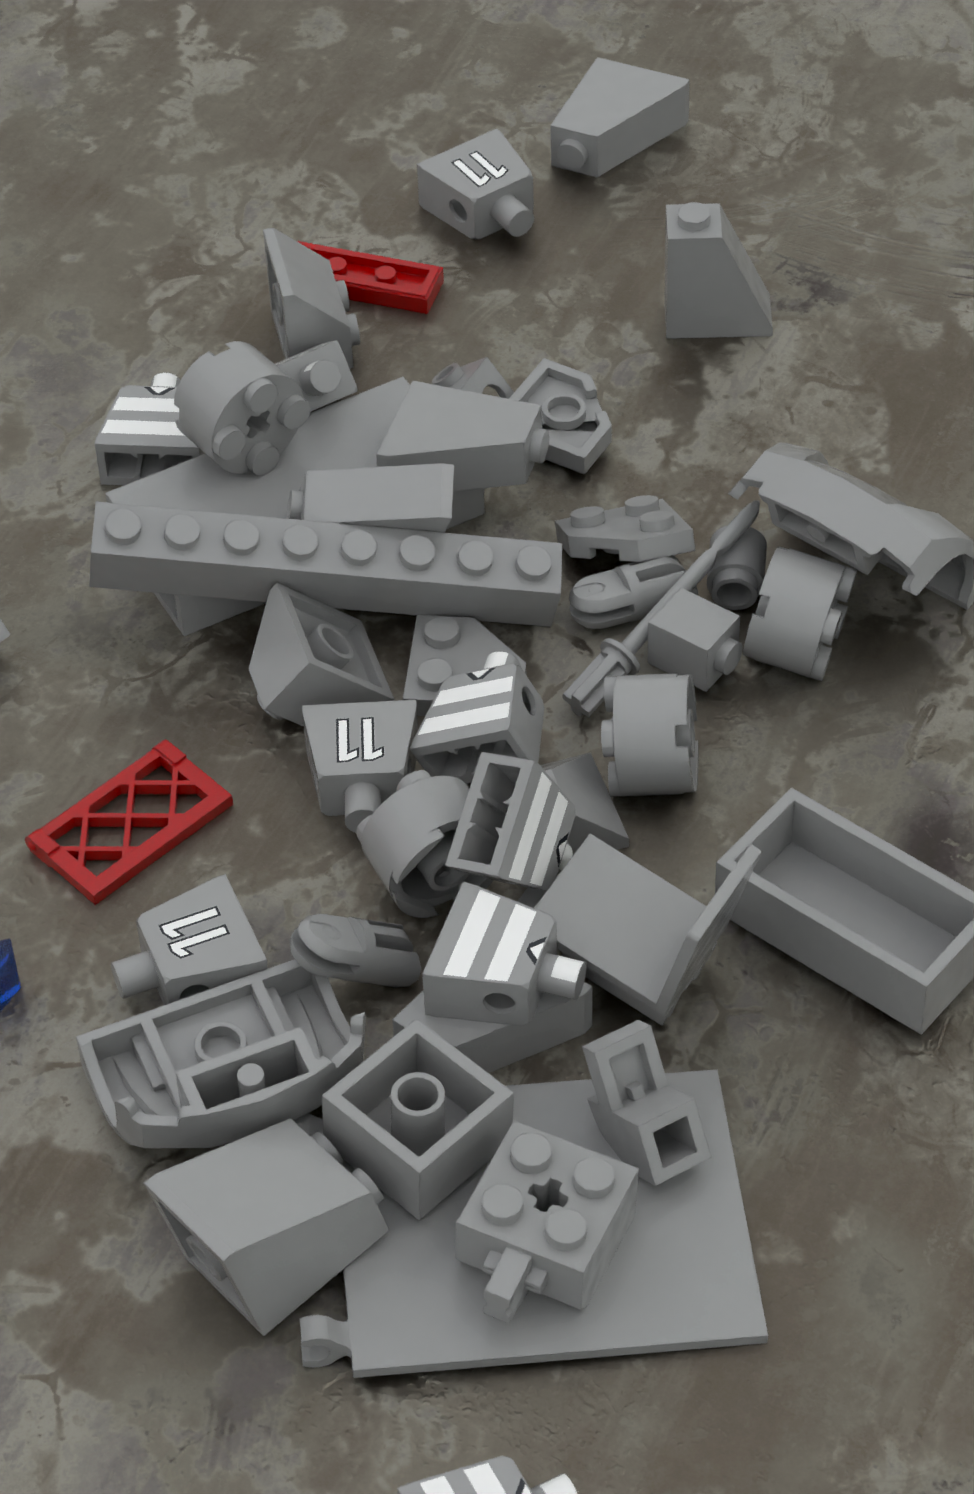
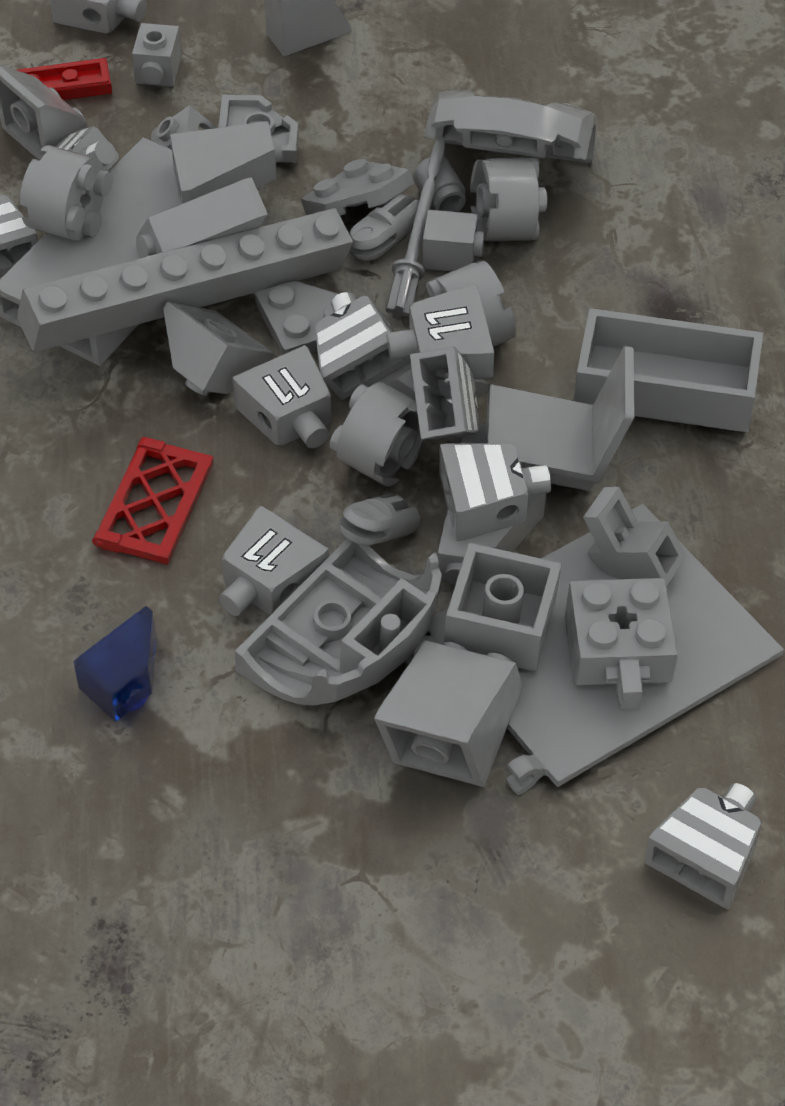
camera: 30 degrees left, 5 degrees up
none -> light grey brick [132,23,182,87]
none -> light grey torso [386,284,494,379]

